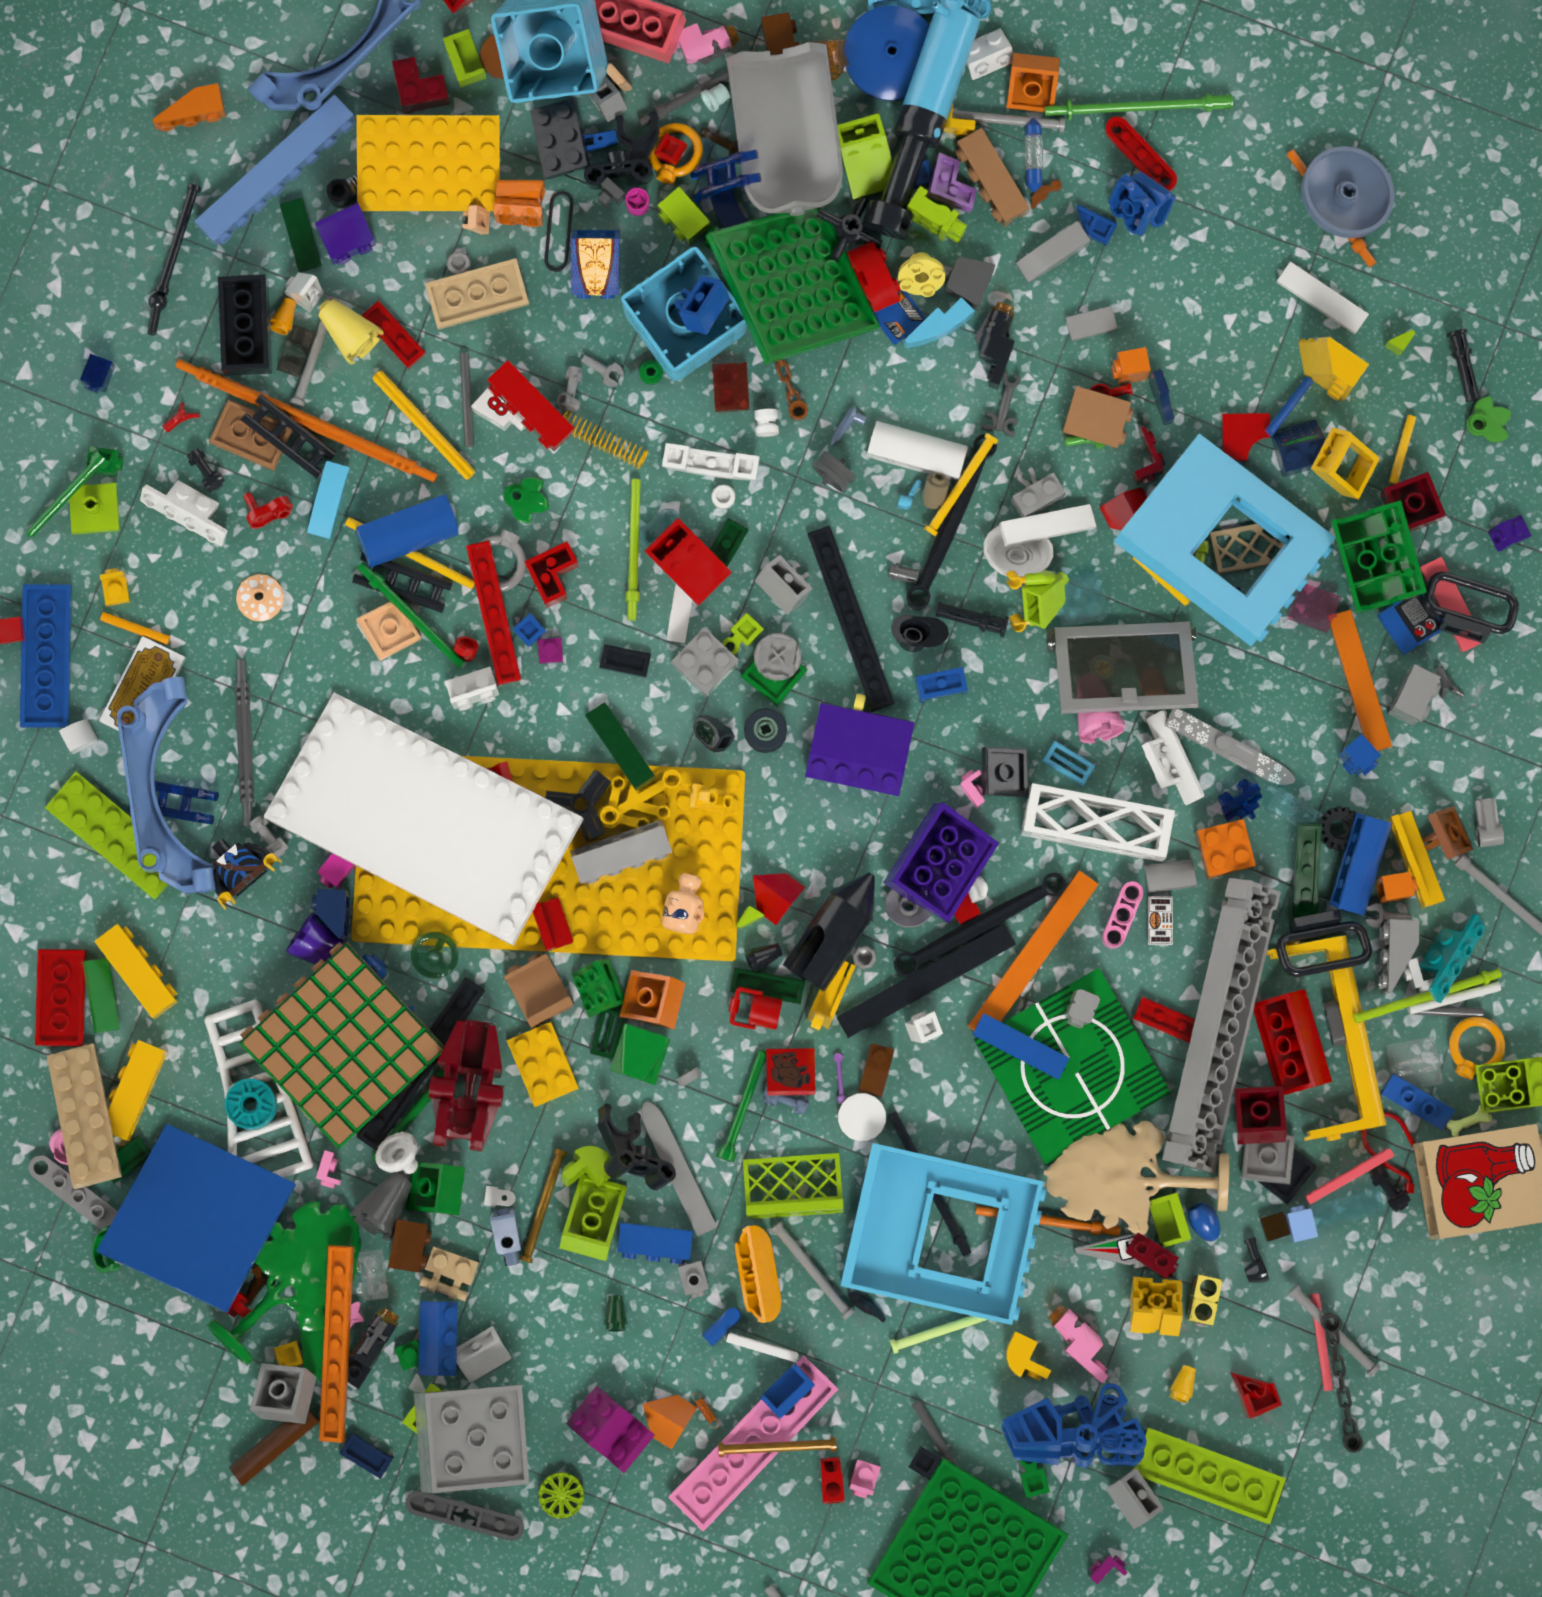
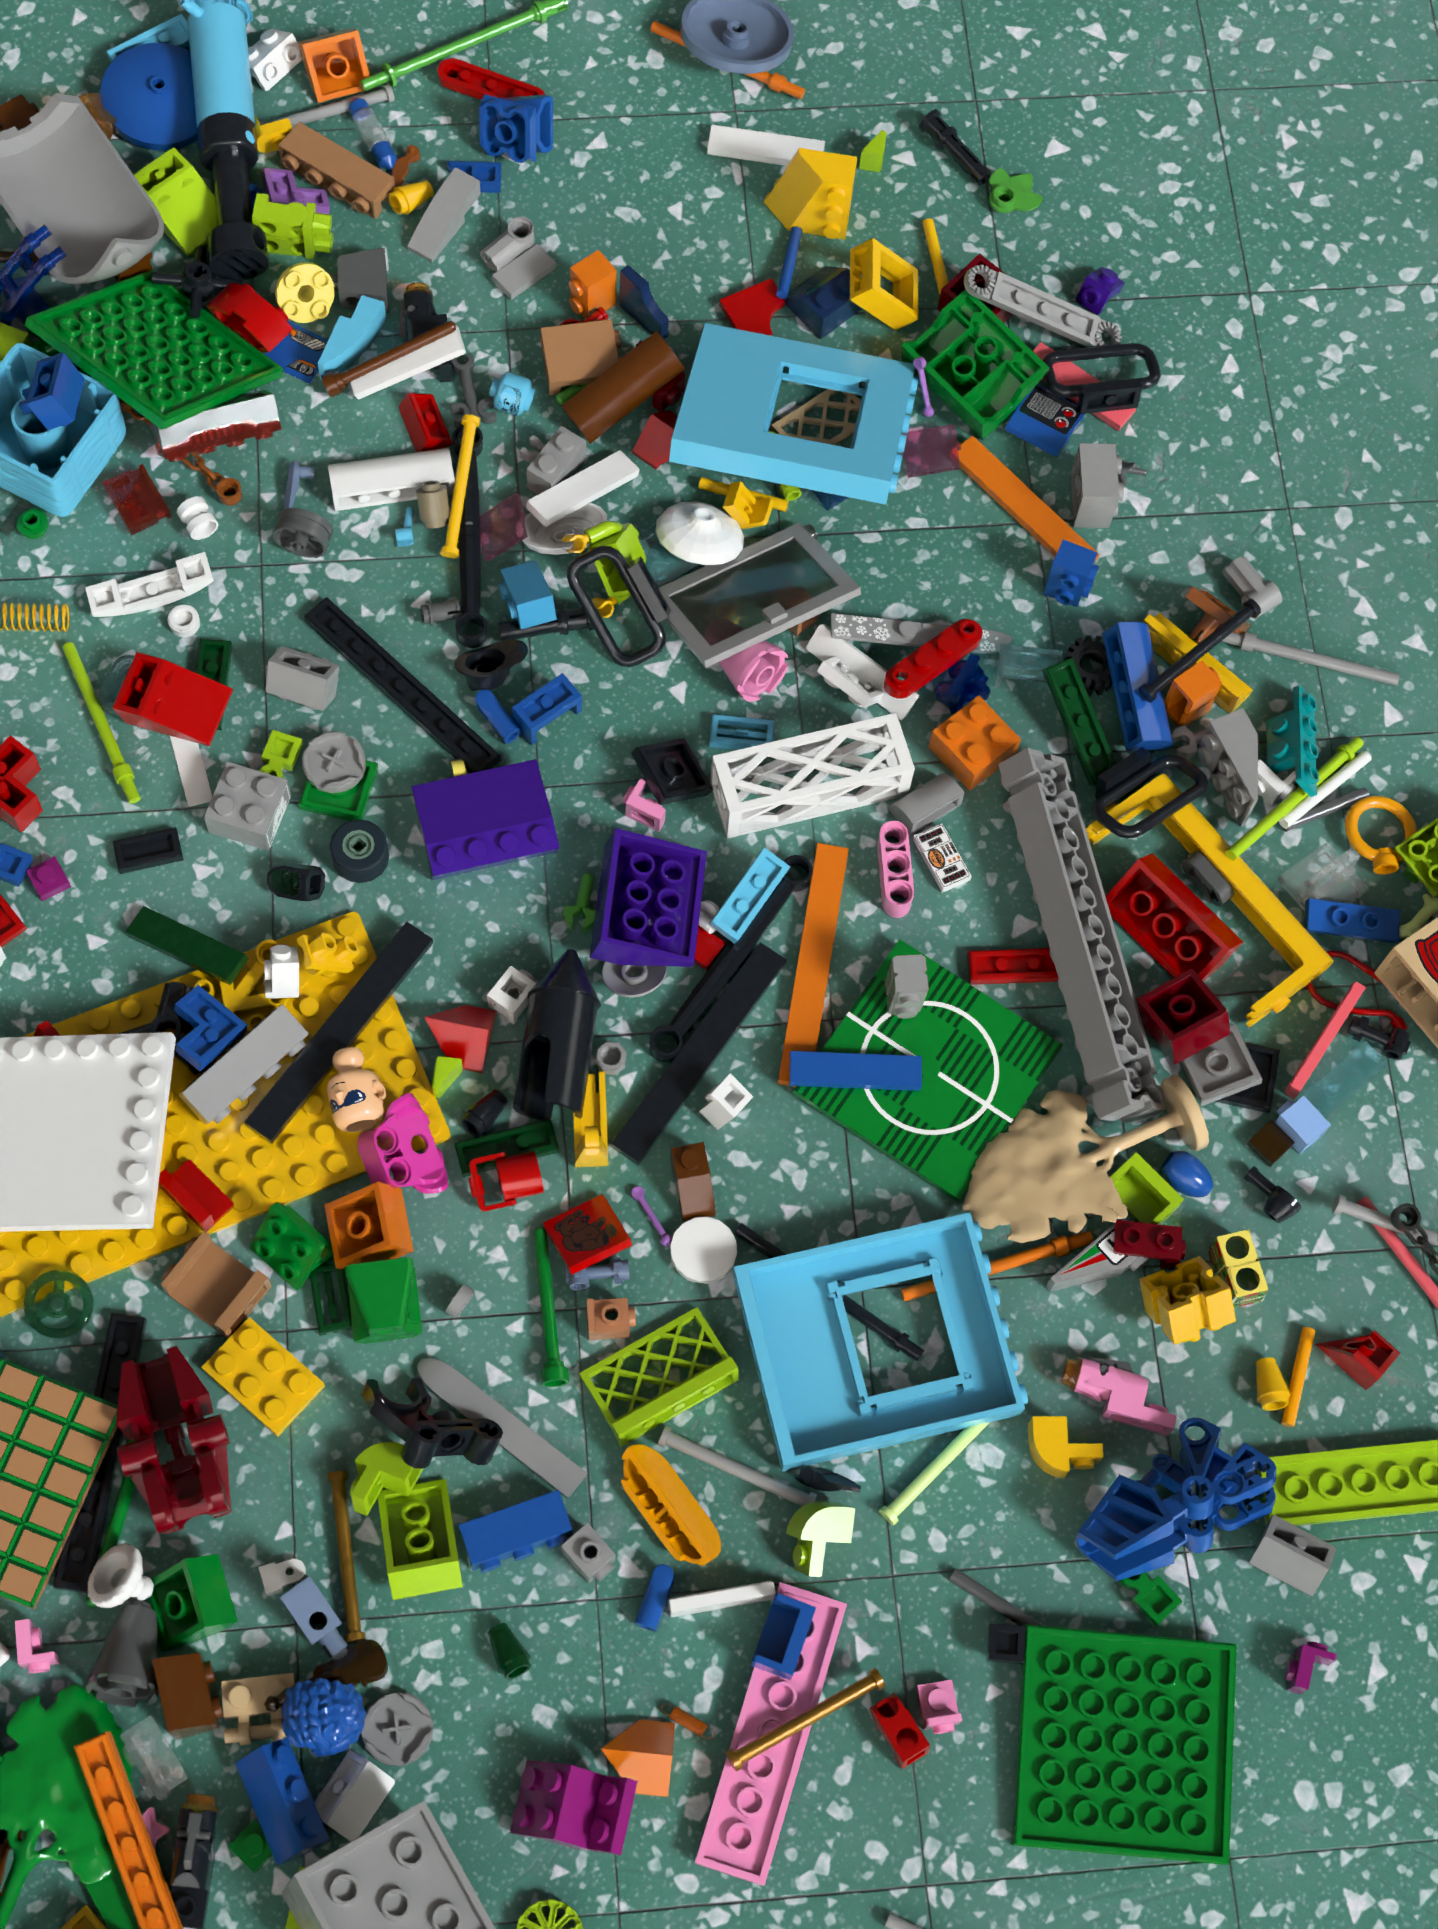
camera: 30 degrees left, 15 degrees down
none -> piece [150,390,282,462]
none -> blue plate [174,985,247,1071]
none -> black tile [244,922,433,1144]
none -> white brick [263,945,299,998]
none -> dark brown piece [264,1639,388,1712]
none -> blue hair [282,1678,366,1756]
none -> reddish brown piece [321,321,456,397]
none -> white tile [350,325,466,400]
none -> dark pink piece [357,1093,449,1194]
none -> light grey tile [362,1693,434,1767]
none -> yellow cone [388,180,434,215]
none -> red slope [399,393,452,452]
none -> blue bar [475,689,522,744]
none -> light grey piece [480,216,535,272]
none -> clear pink piece [480,493,528,562]
none -> white brick [487,966,536,1024]
none -> medium azure head [489,372,536,416]
none -> dark azure brick [498,560,557,630]
none -> reddish brown brick [561,331,685,444]
none -> bright green bar [563,873,596,933]
none -> black bar [567,545,671,667]
none -> nougat brick [587,1298,636,1340]
none -> white hat [655,501,744,565]
none -> medium azure plate [709,848,790,944]
none -> yellow bracket [723,481,774,529]
none -> brick [786,1501,855,1577]
none -> red plate [883,619,983,699]
none -> medium lavender hinge [913,357,934,417]
none -> light grey plate [964,265,1122,347]
none -> black bar [1139,599,1261,703]
none -> light orange bar [1281,1327,1315,1427]

